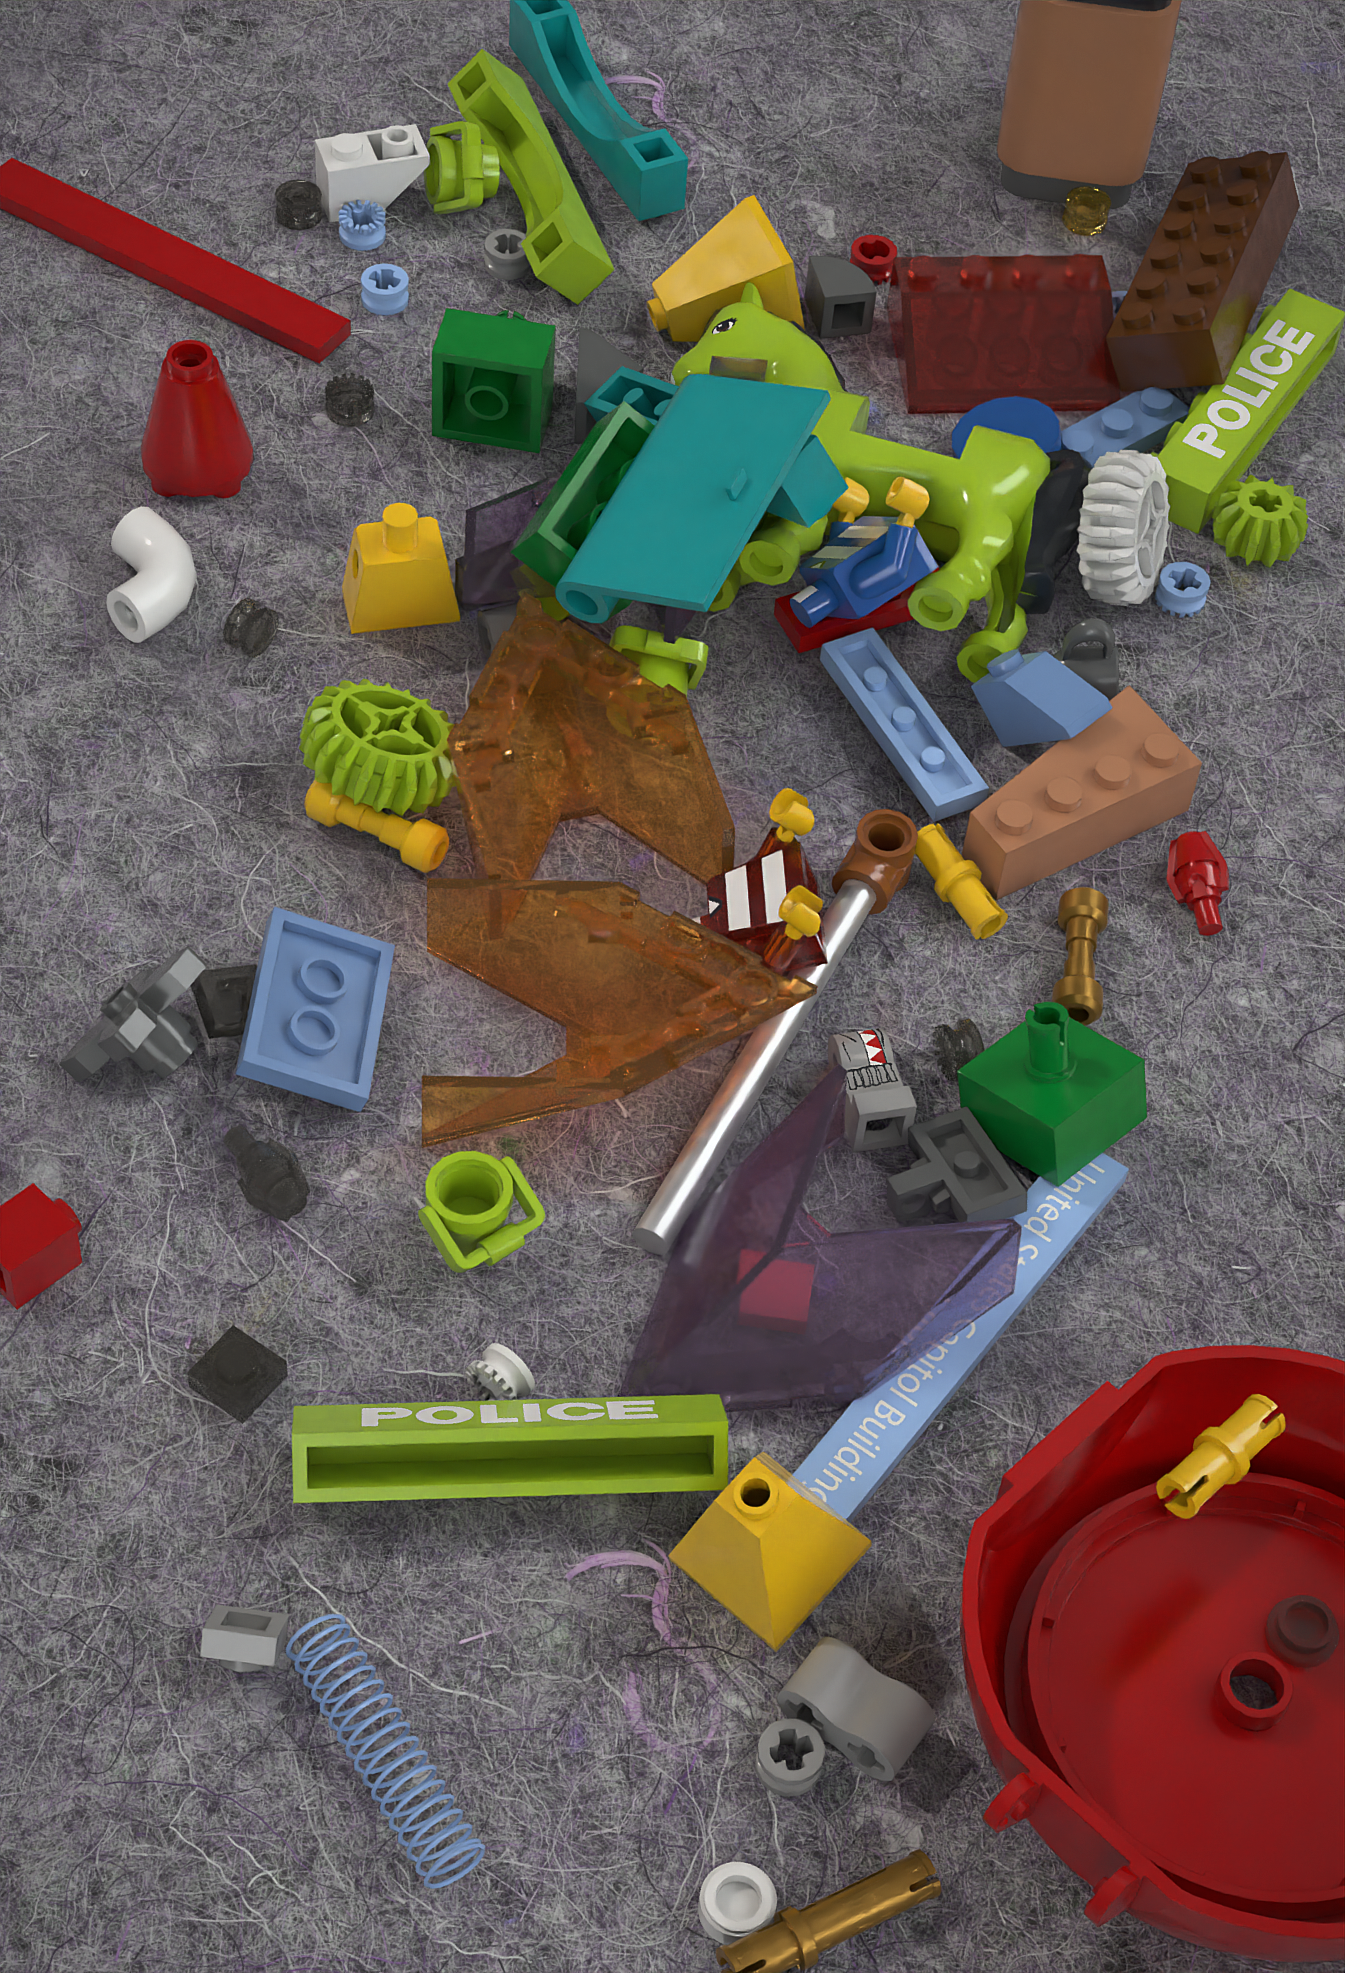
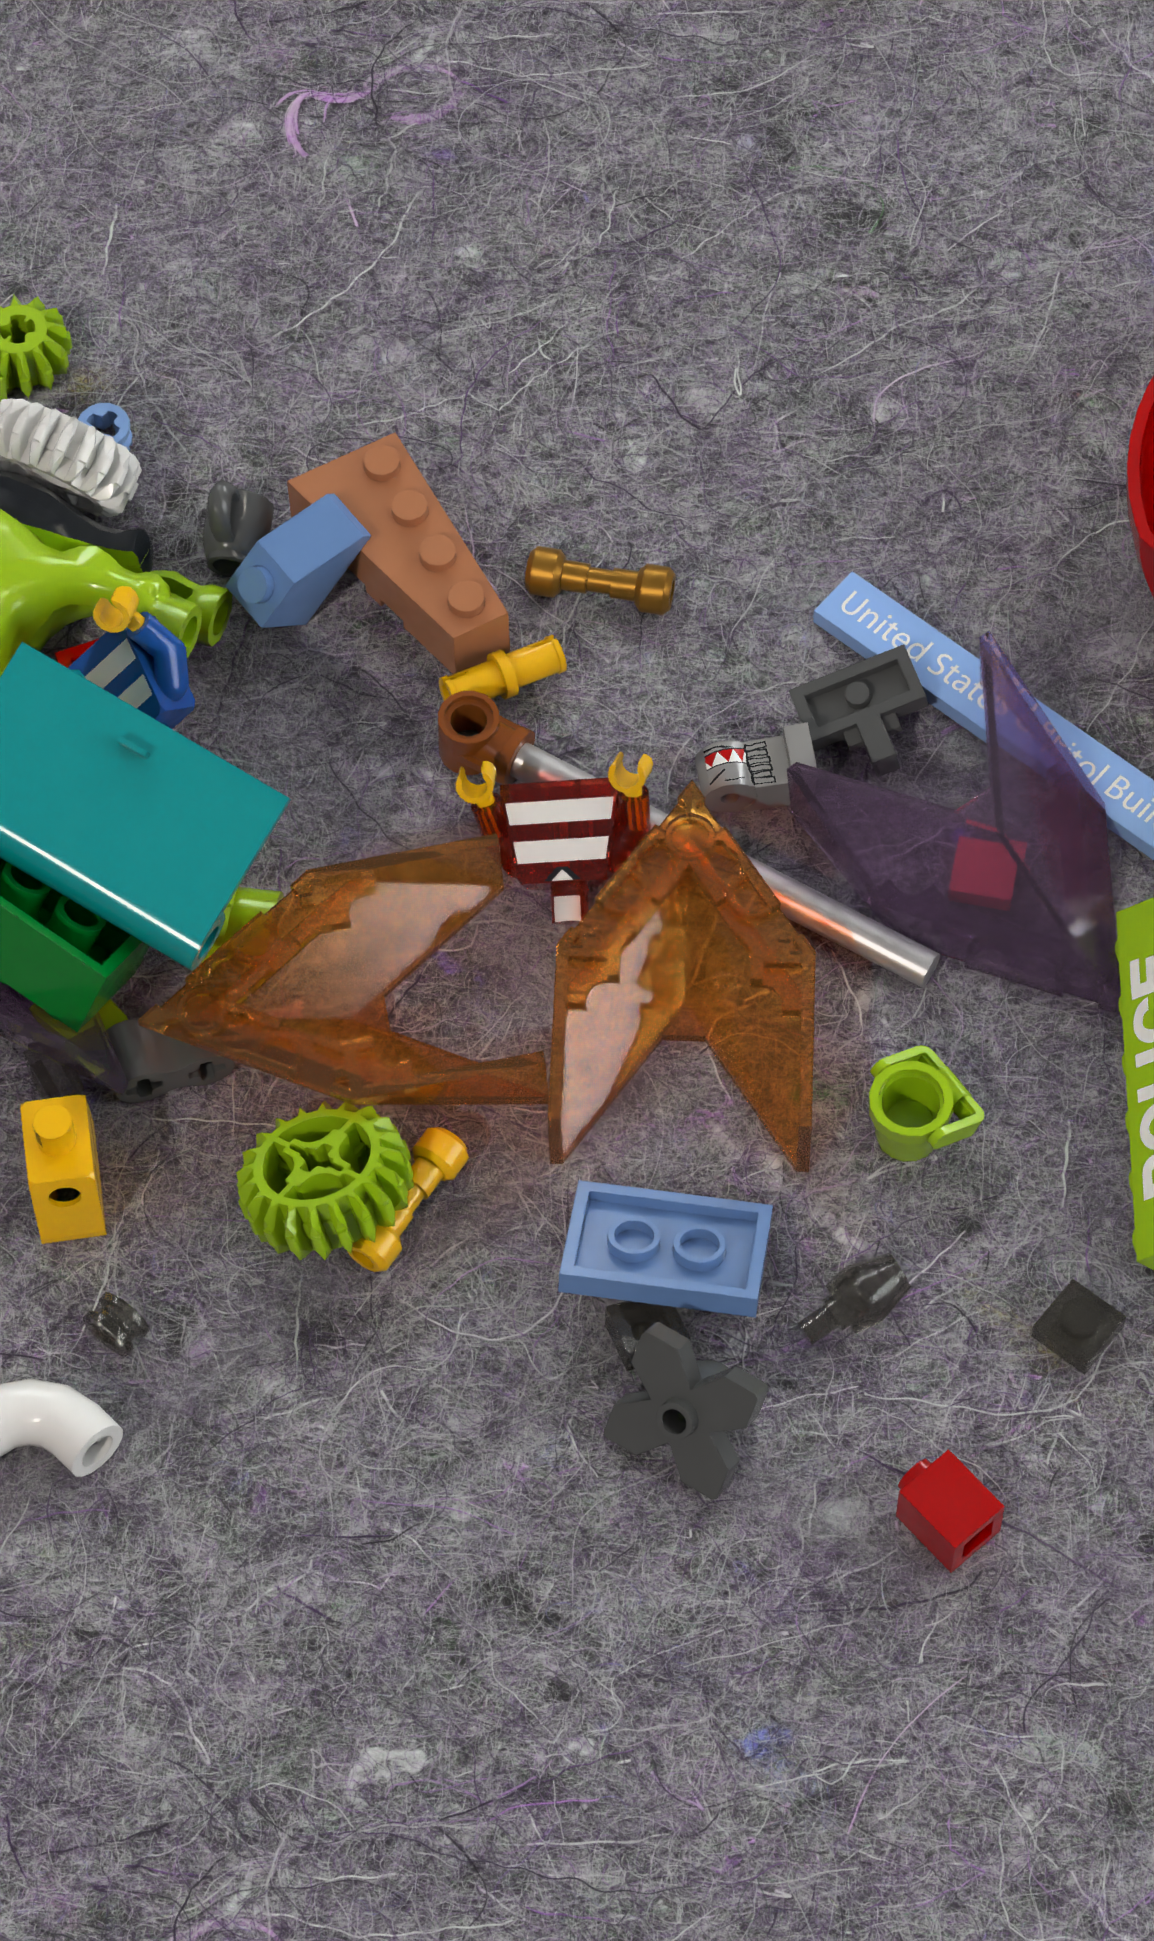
camera: 80 degrees left, 10 degrees up
white bush [465,1343,535,1401] -> none
light blue plate [820,628,989,822] -> none
clear smoke bush [932,1018,985,1081] -> none
green brick [957,1002,1147,1187] -> none
red piece [1166,831,1229,936] -> none

